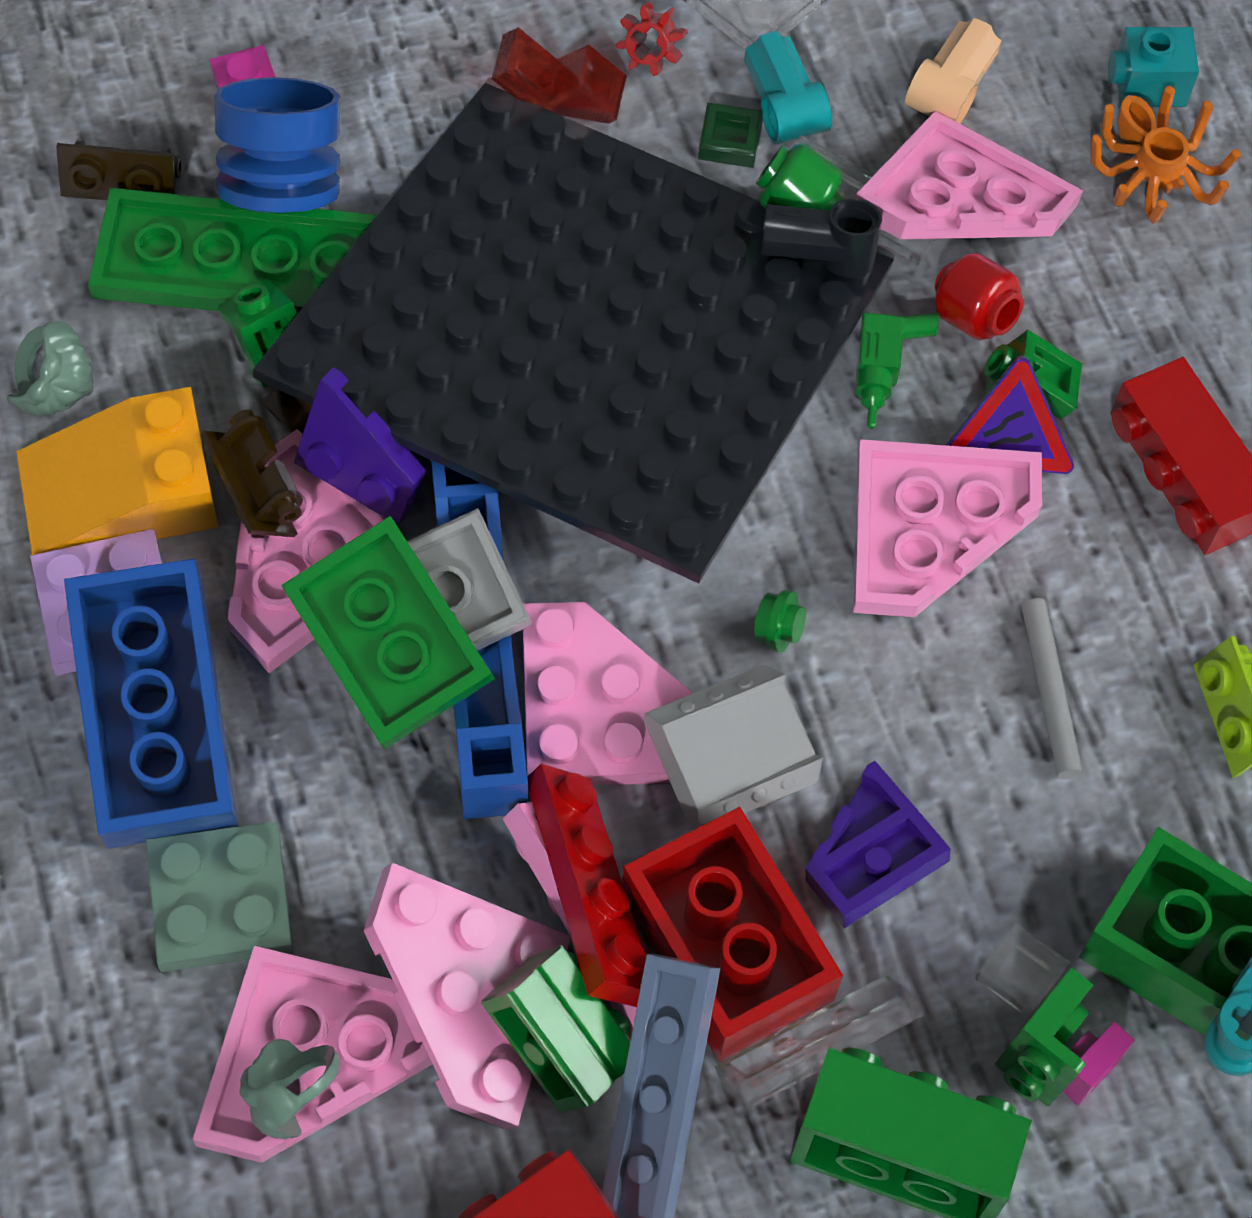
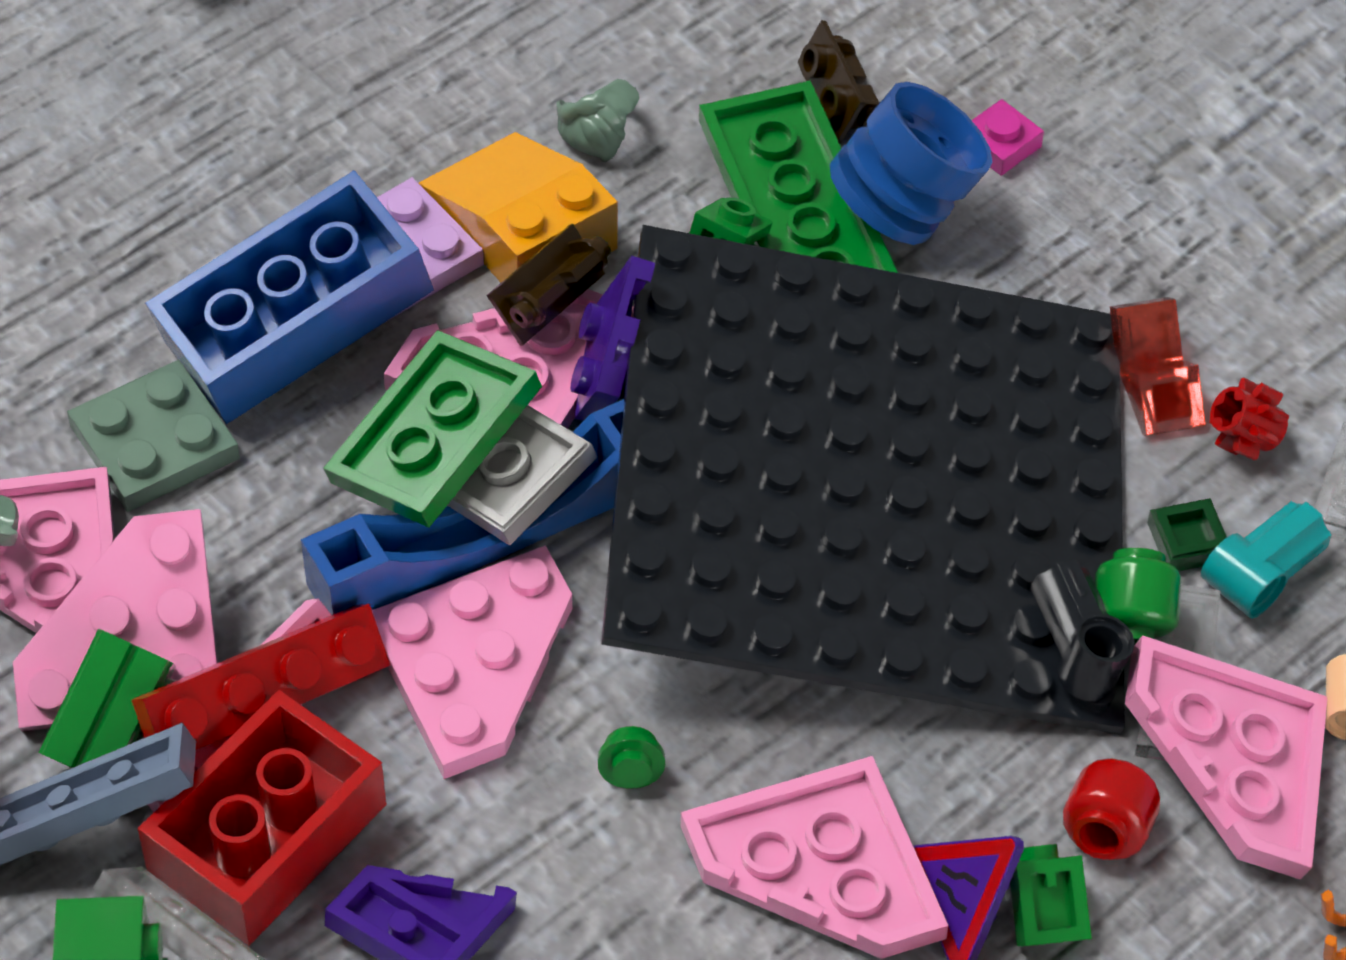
camera: 70 degrees right, 10 degrees down
light grey slope [643,664,823,831] -> none
green piece [856,312,939,429] -> none

